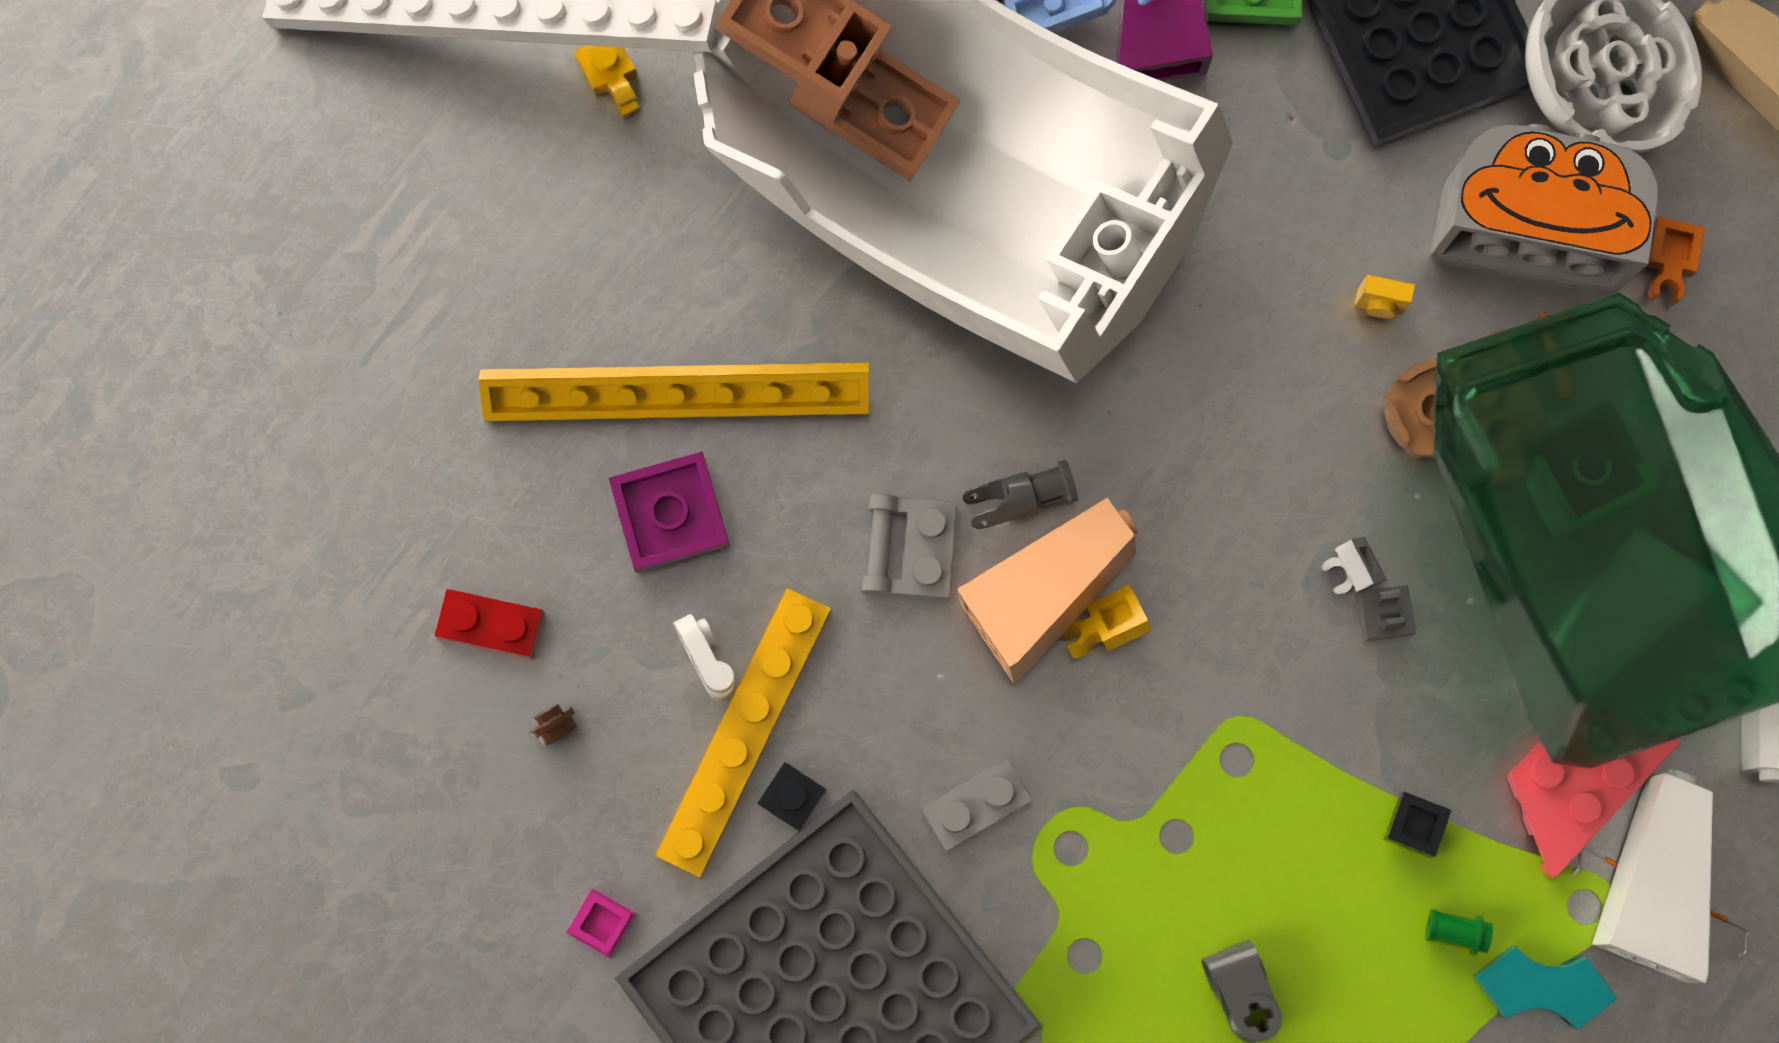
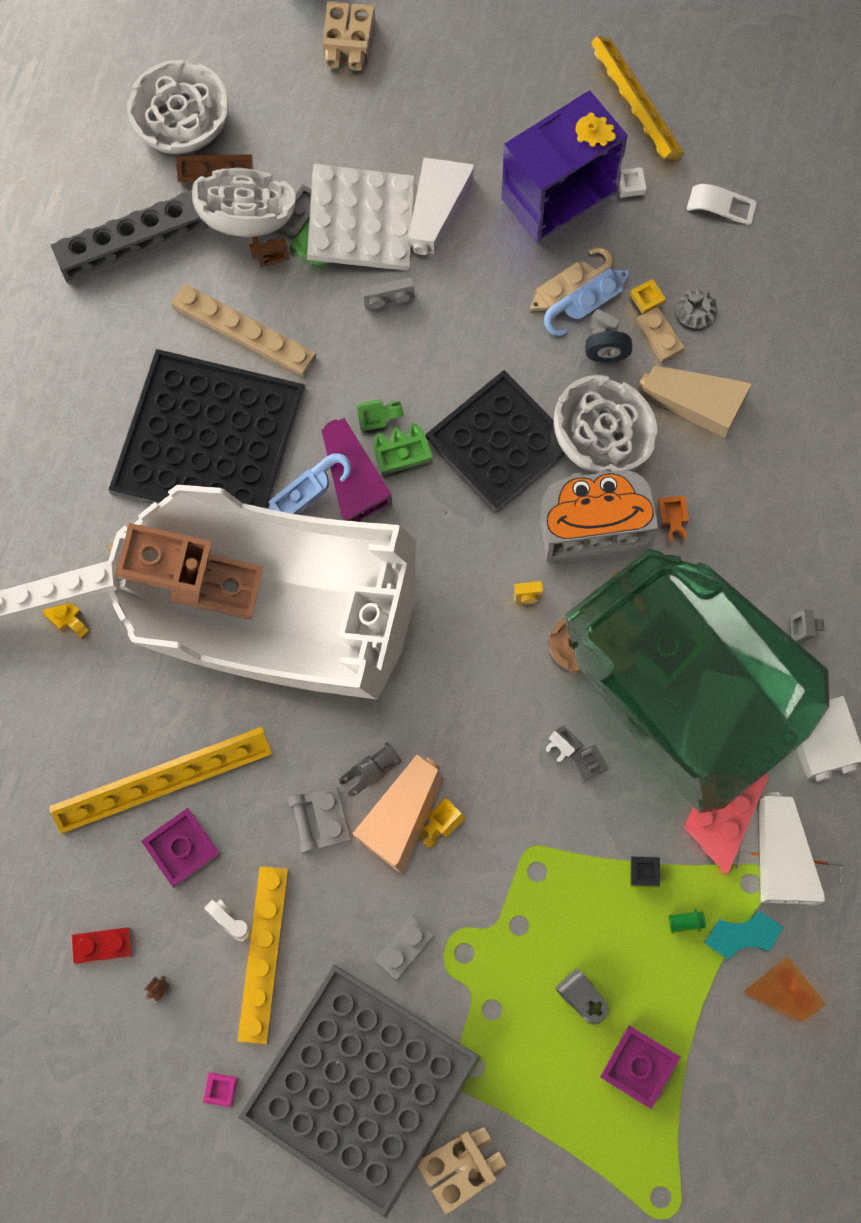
camera: 15 degrees left, 5 degrees down
black plate [757,762,827,832] -> none

